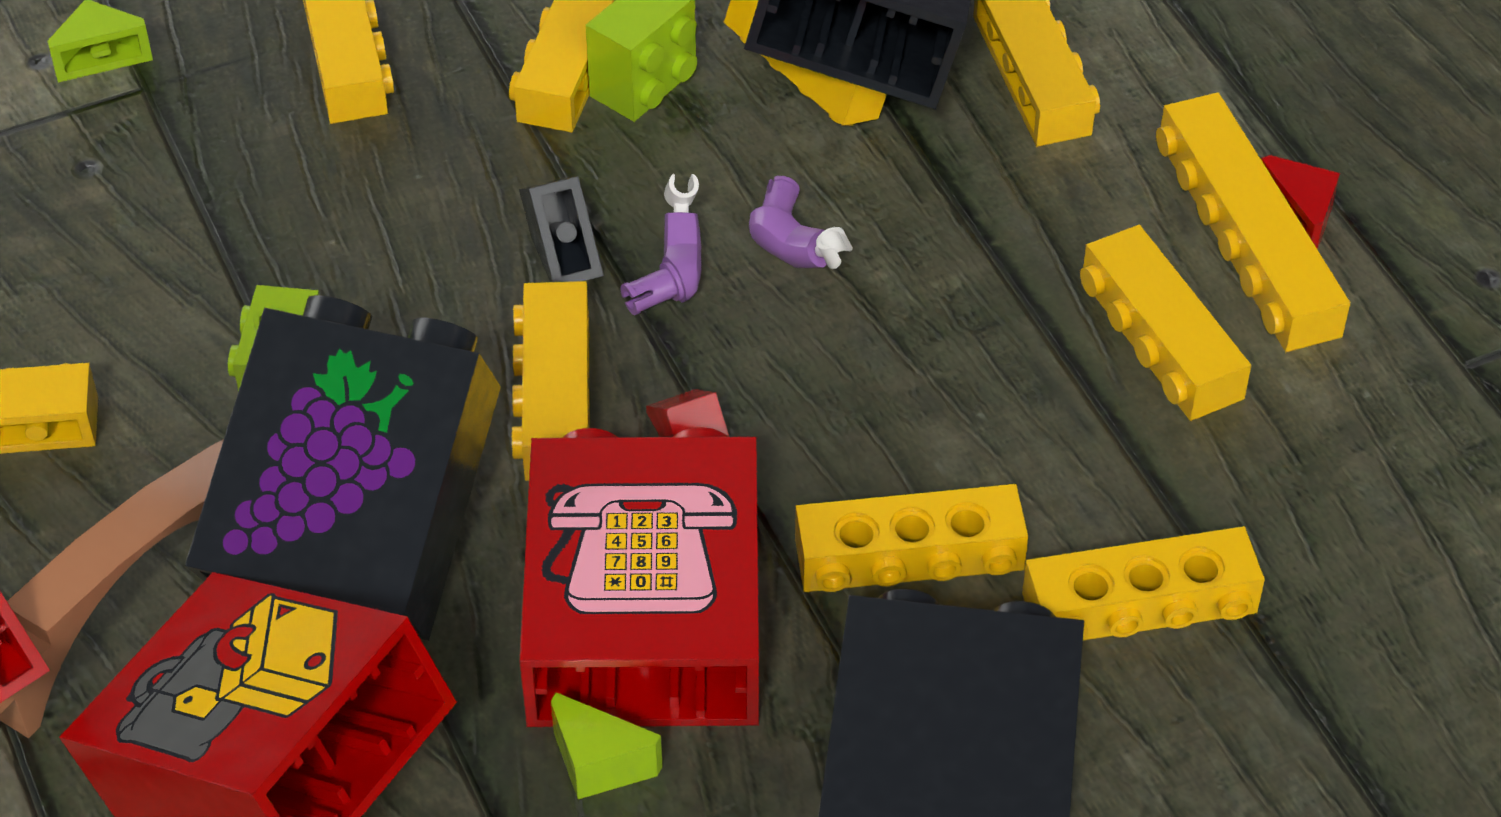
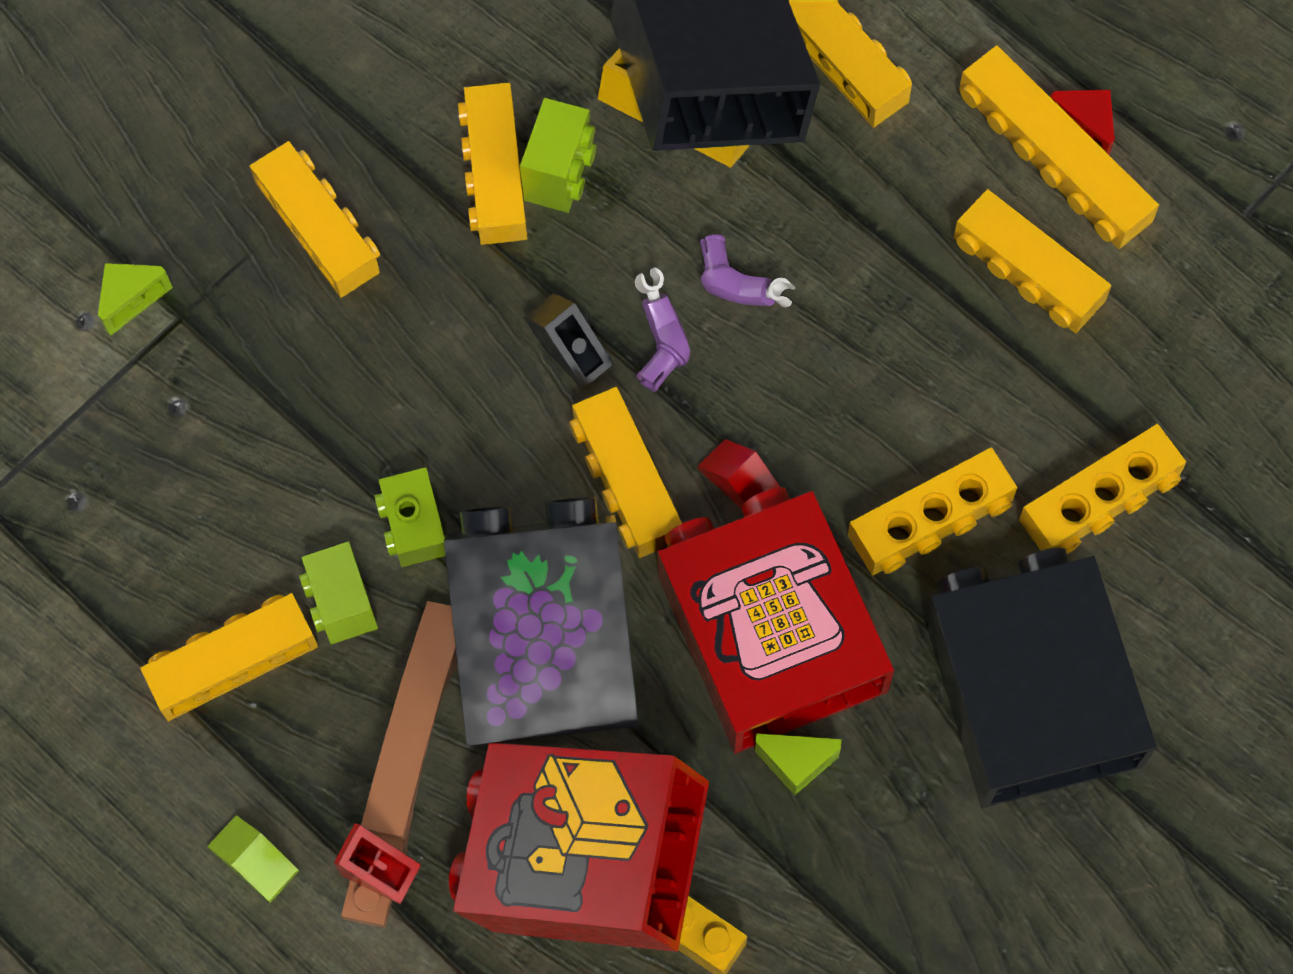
camera: 20 degrees left, 20 degrees up
none -> lime brick [299,541,378,645]

